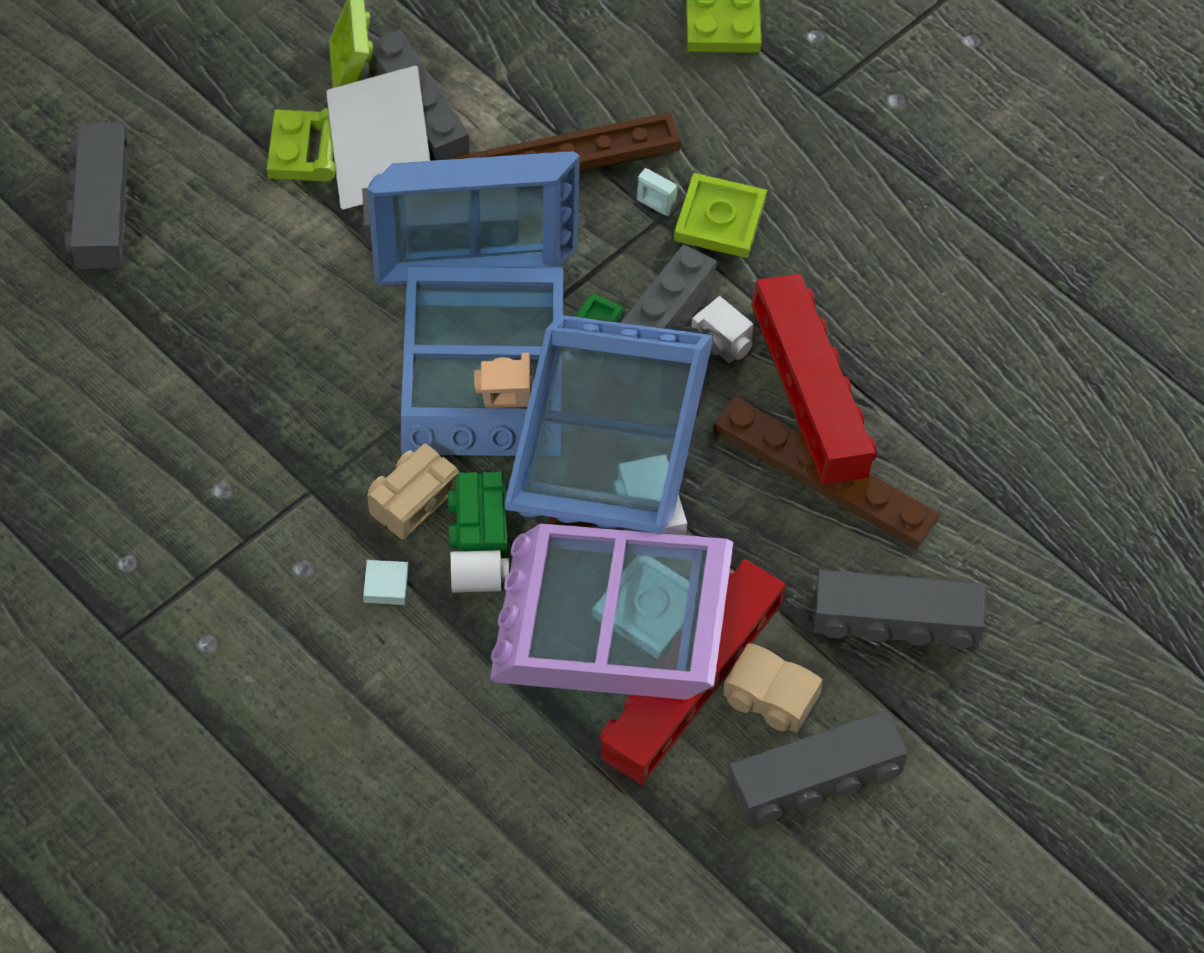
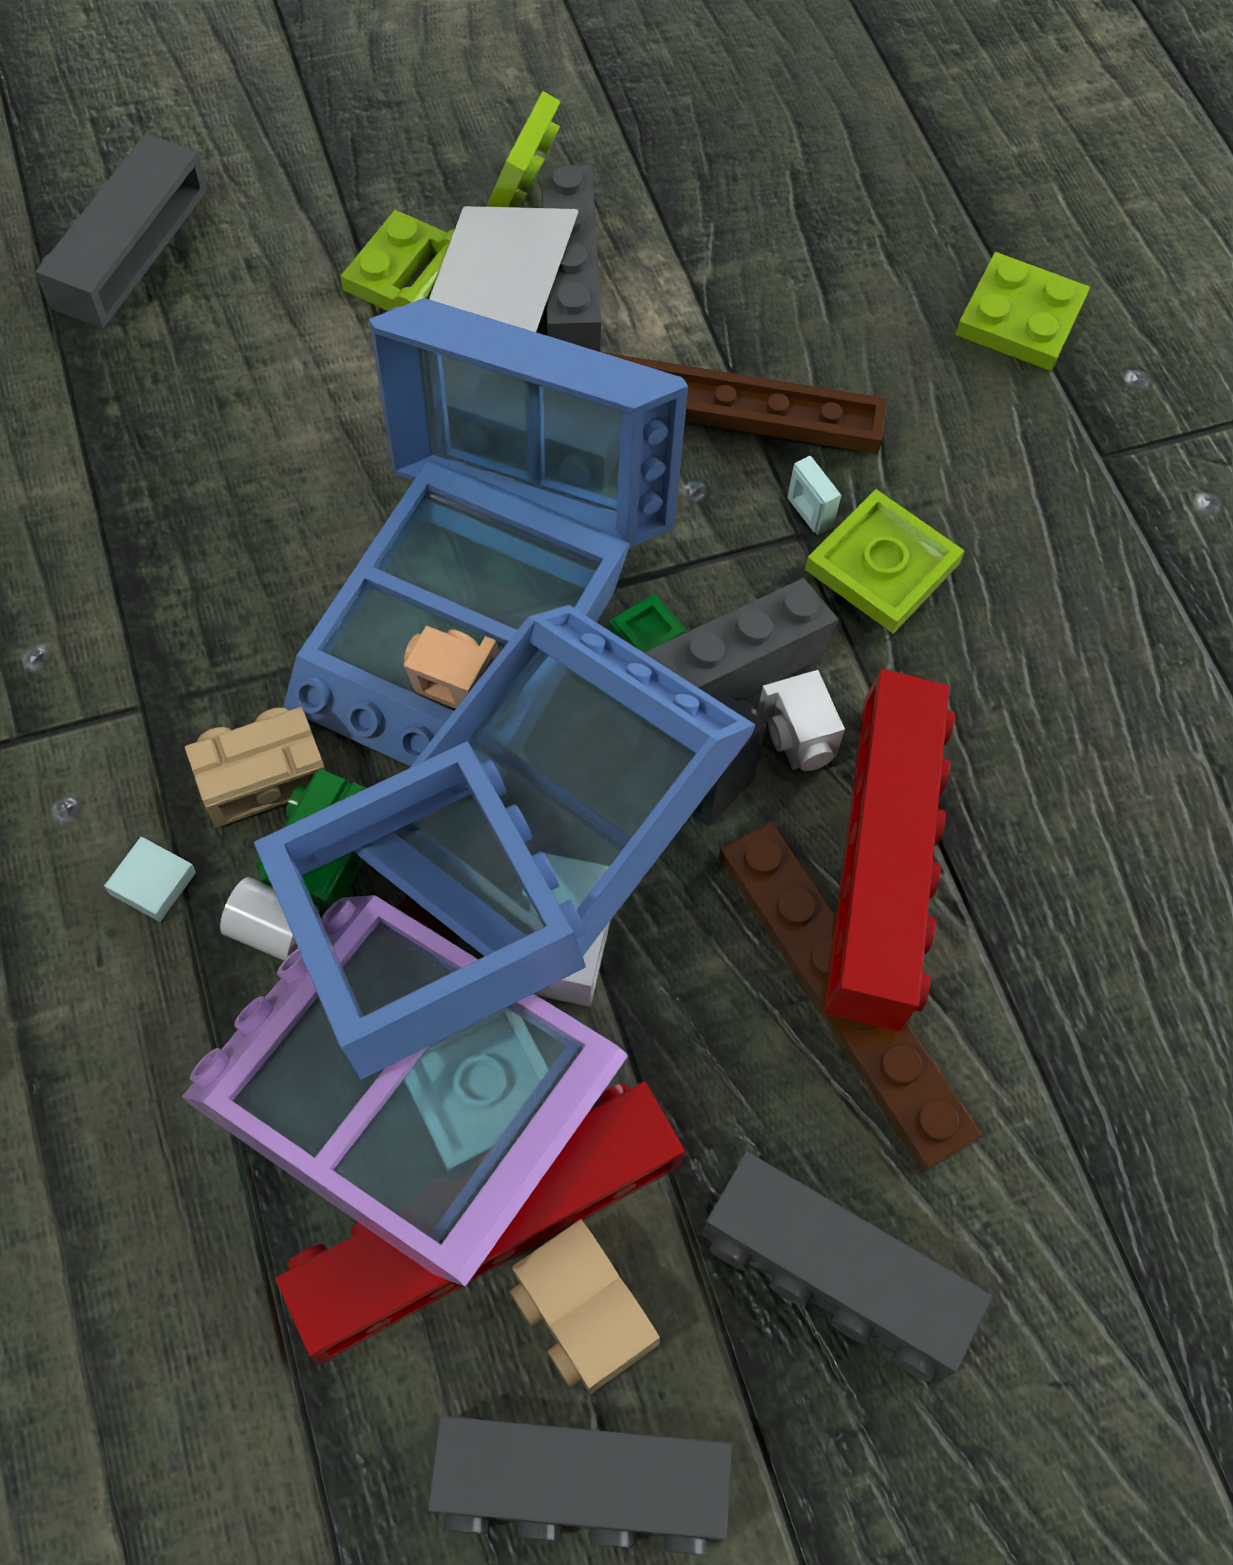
camera: 25 degrees right, 5 degrees up
none -> medium blue window [254,741,587,1080]

